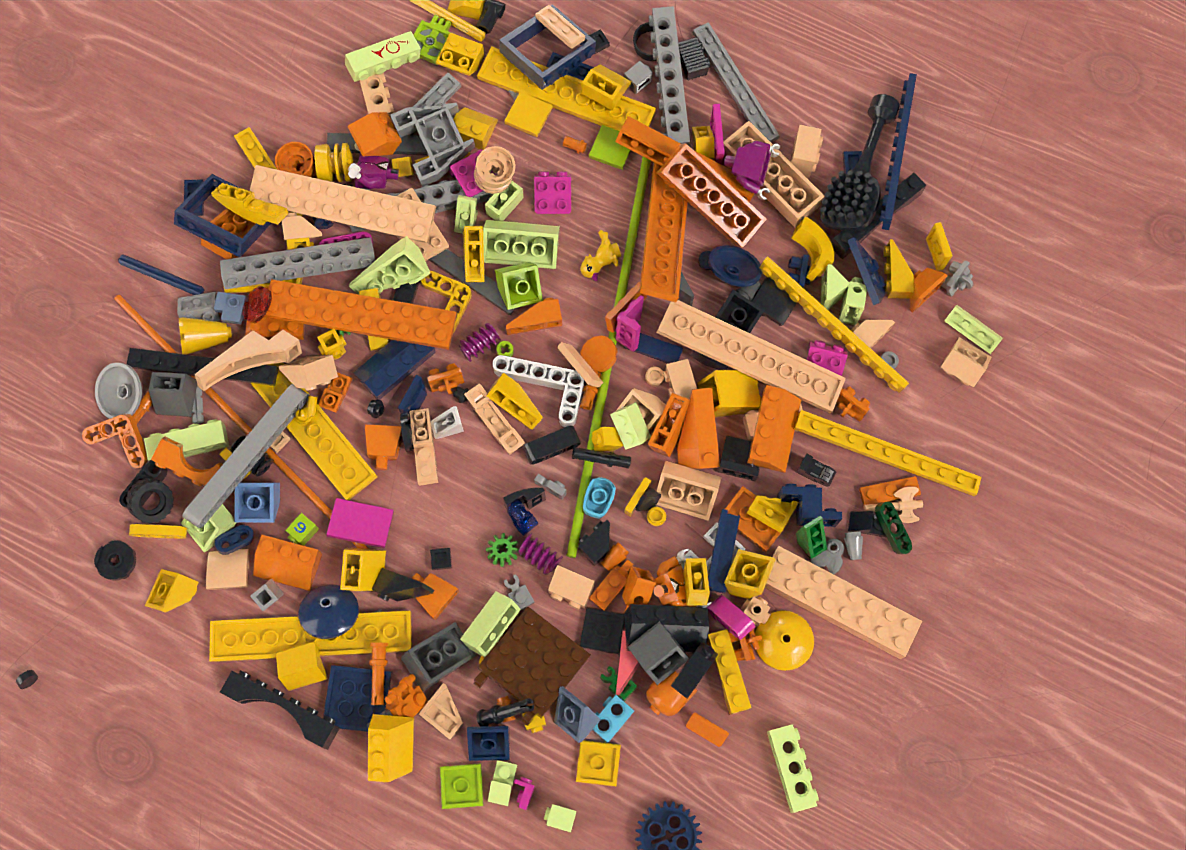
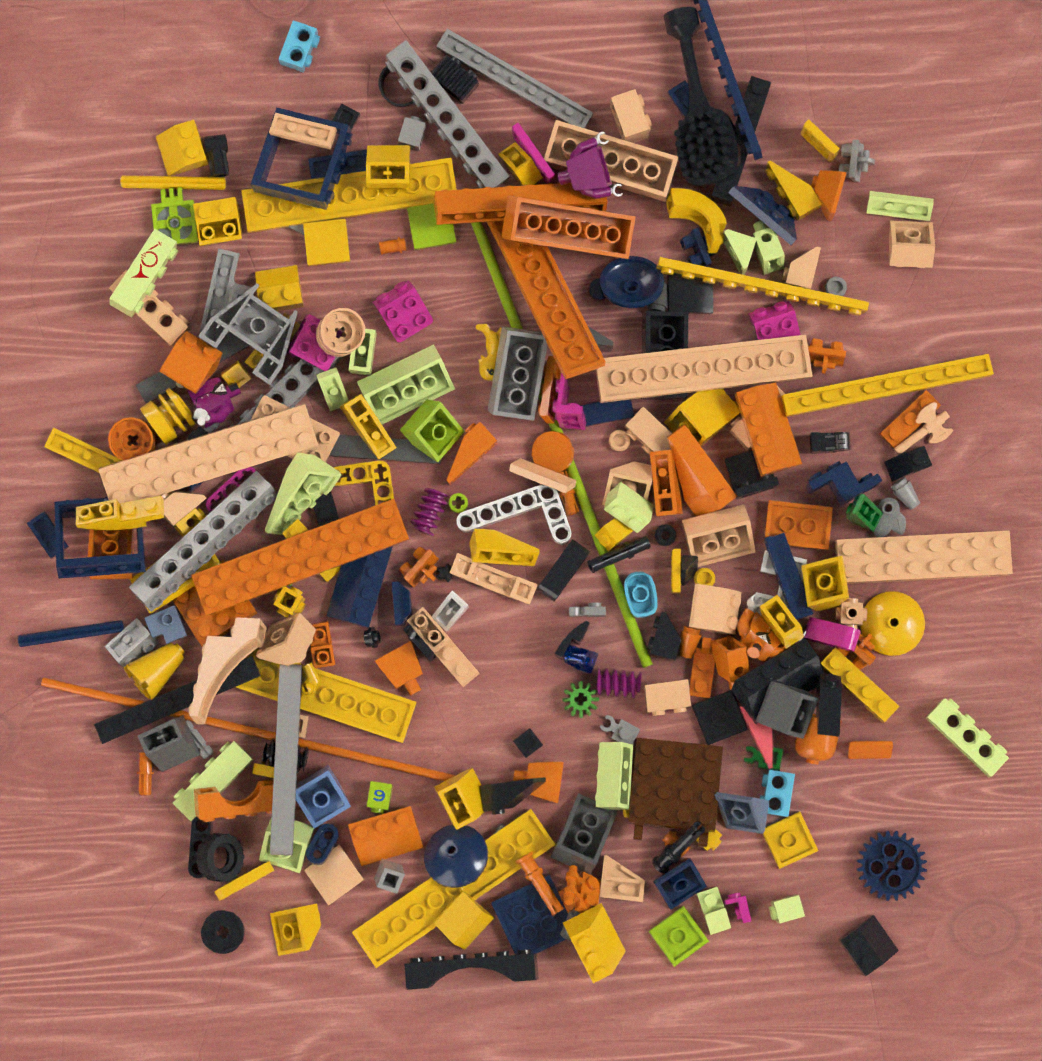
camera: 25 degrees left, 10 degrees up
orange beam [82,414,148,468] -> none
light grey dish [95,363,142,419] -> none
clear red tile [243,286,272,323] -> none
dark pink tile [327,498,394,548] -> none
yellow wing [747,495,799,533] -> none
dark green beam [875,502,912,555] -> none
none -> light grey brick [488,326,548,421]
none -> black plate [655,524,676,546]
none -> light nougat slope [689,584,742,635]

